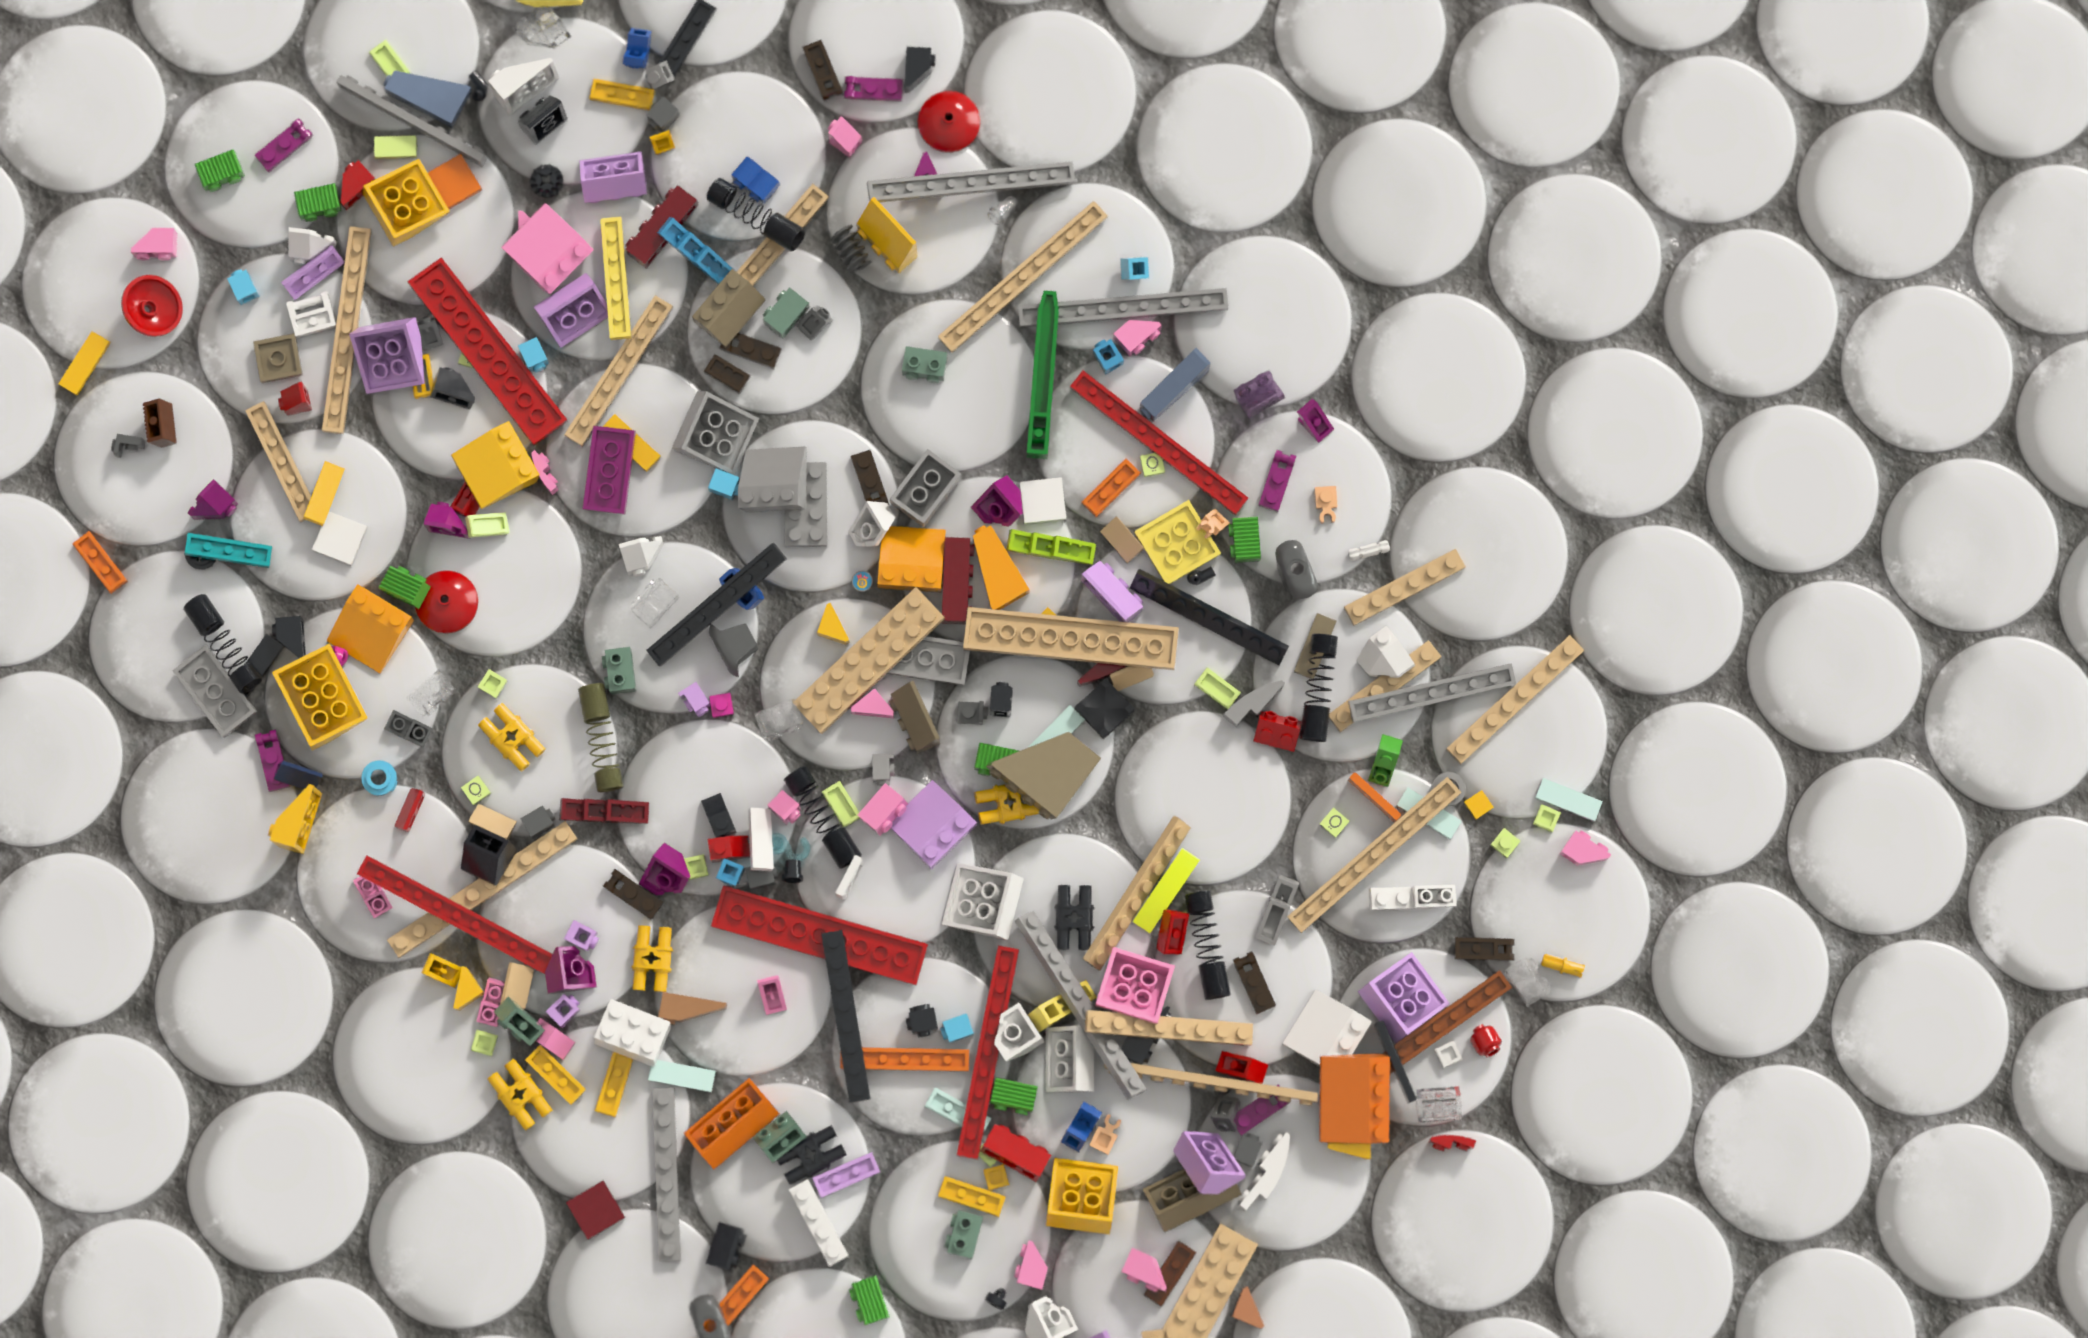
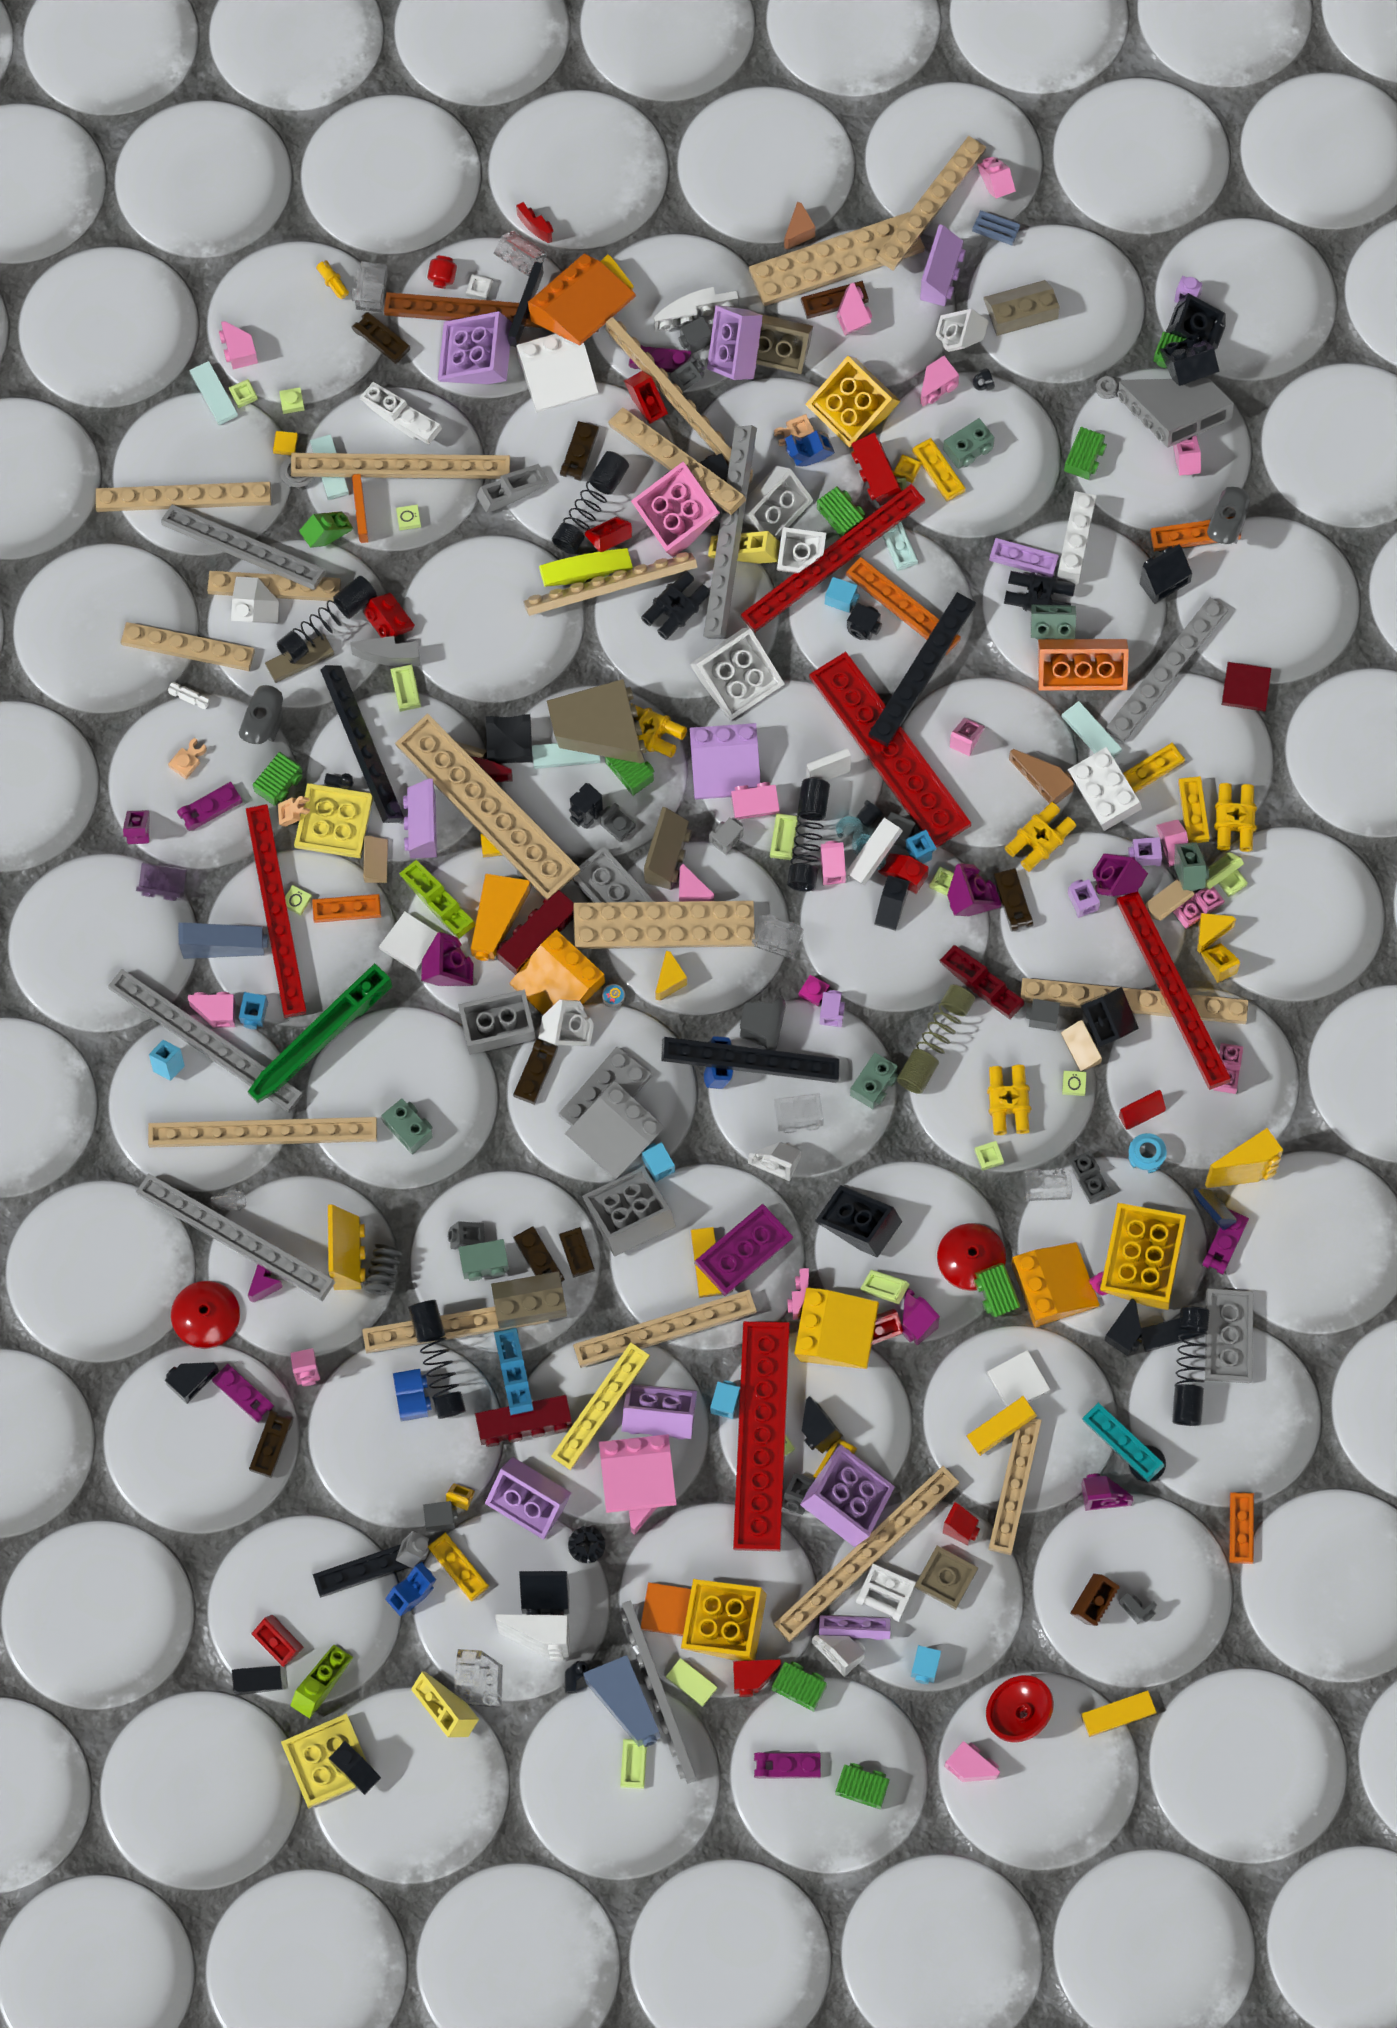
camera: 135 degrees left, 10 degrees down
none -> black slope [815,1185,902,1258]
none -> yellowish green tile [1205,852,1244,890]

